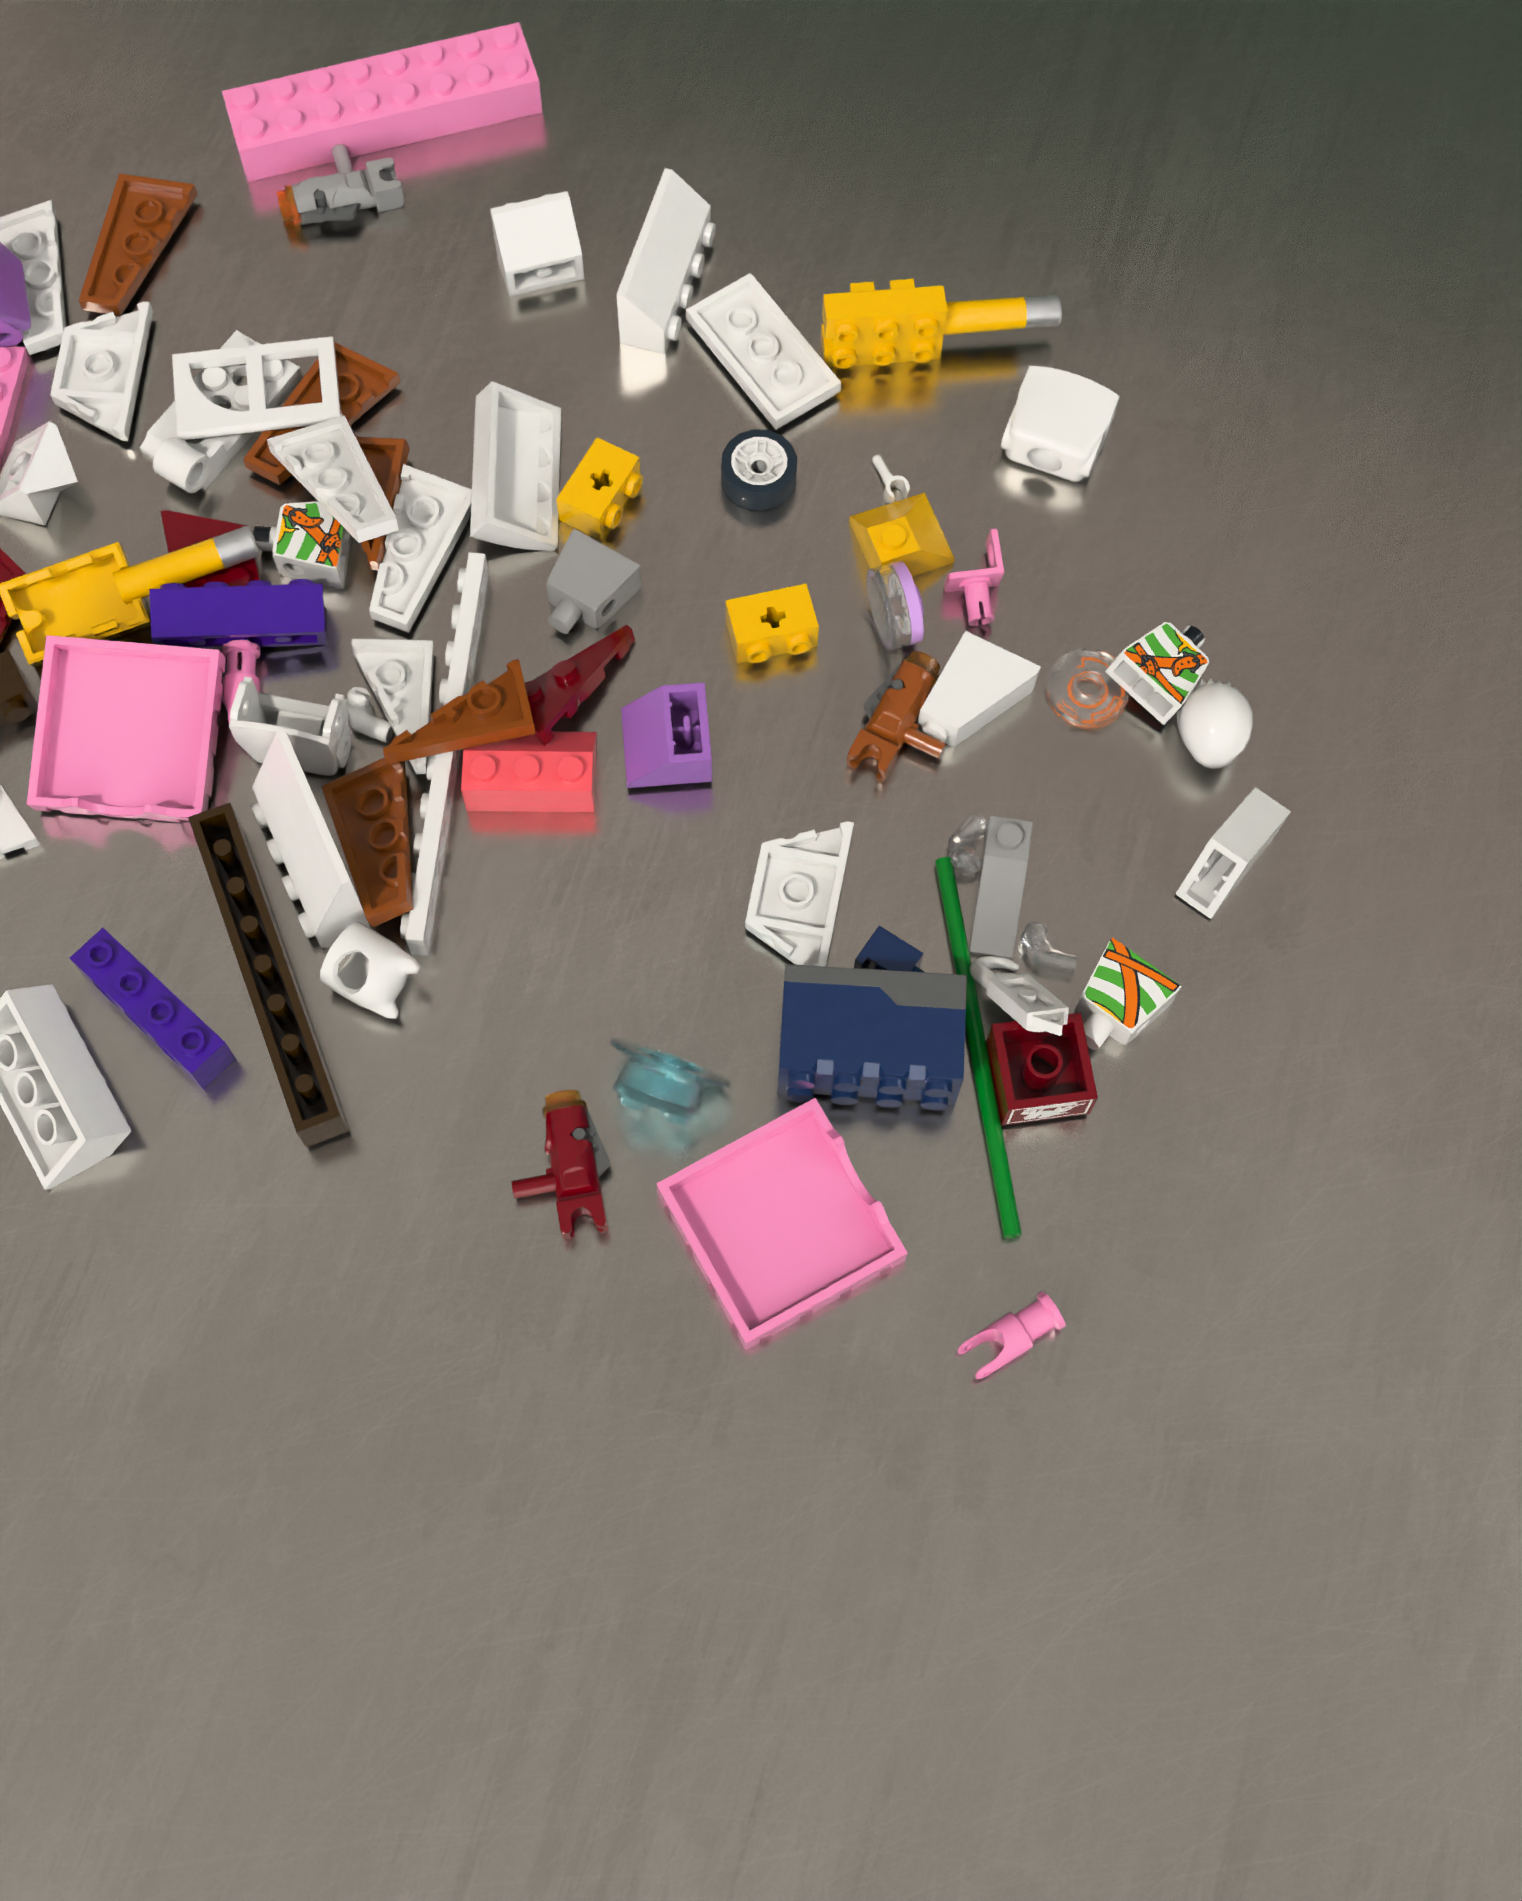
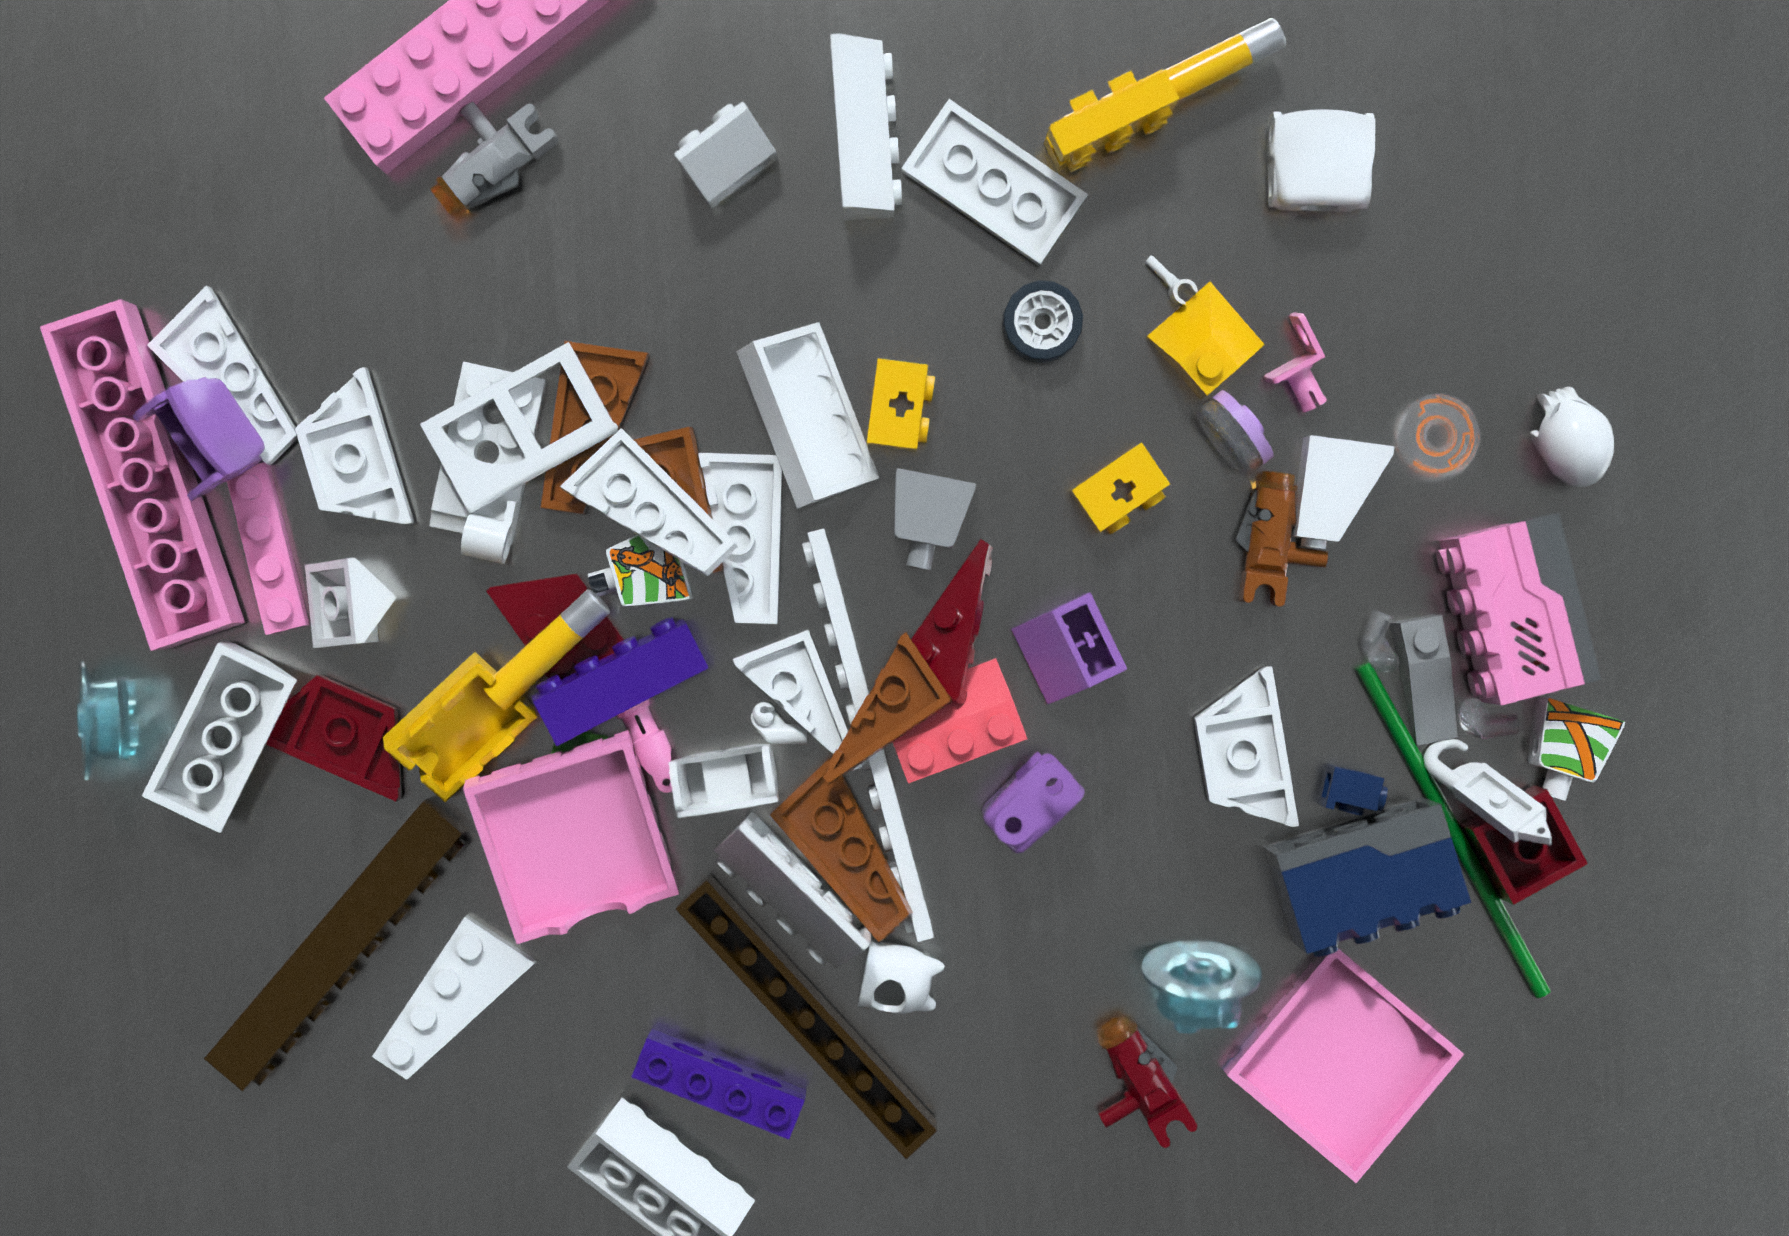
camera: 15 degrees left, 20 degrees up
dark orange wing [78,173,198,316] -> none
bright pink piece [957,1291,1066,1379] -> none
torso [1105,622,1209,725] -> none
white slope [1176,787,1291,919] -> none
none -> medium lavender piece [982,751,1085,854]
none -> bright pink piece [1436,513,1601,705]

